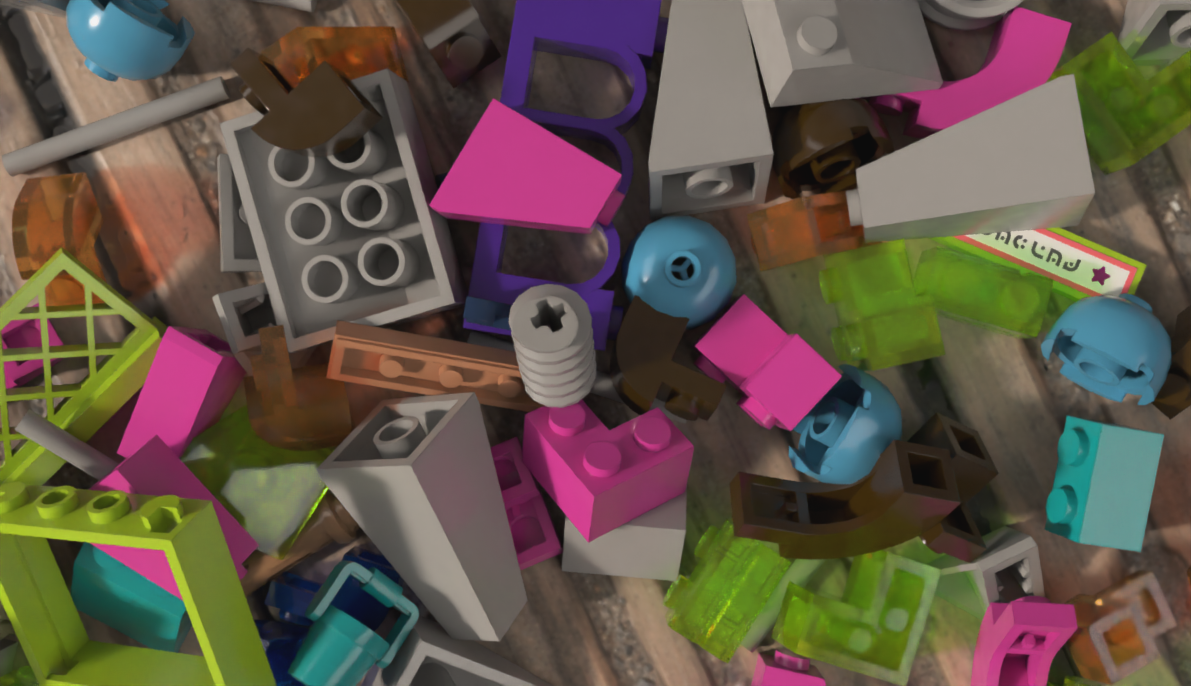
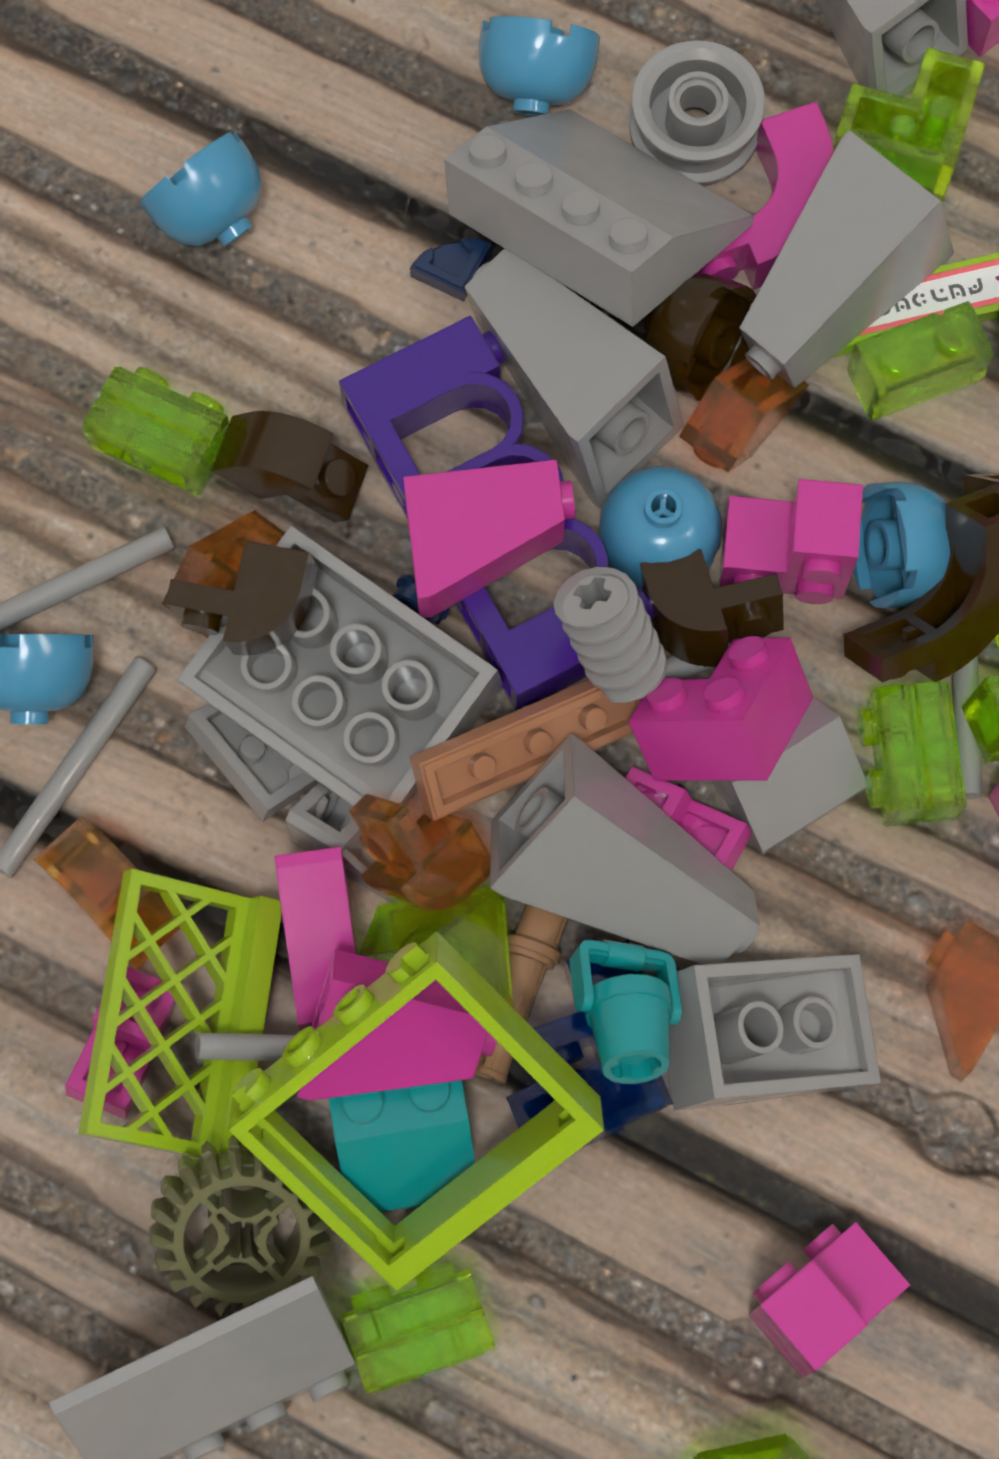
camera: 40 degrees left, 15 degrees down
dark blue tile [463,296,512,330] -> none
clear neon green brick [819,238,946,371] -> none

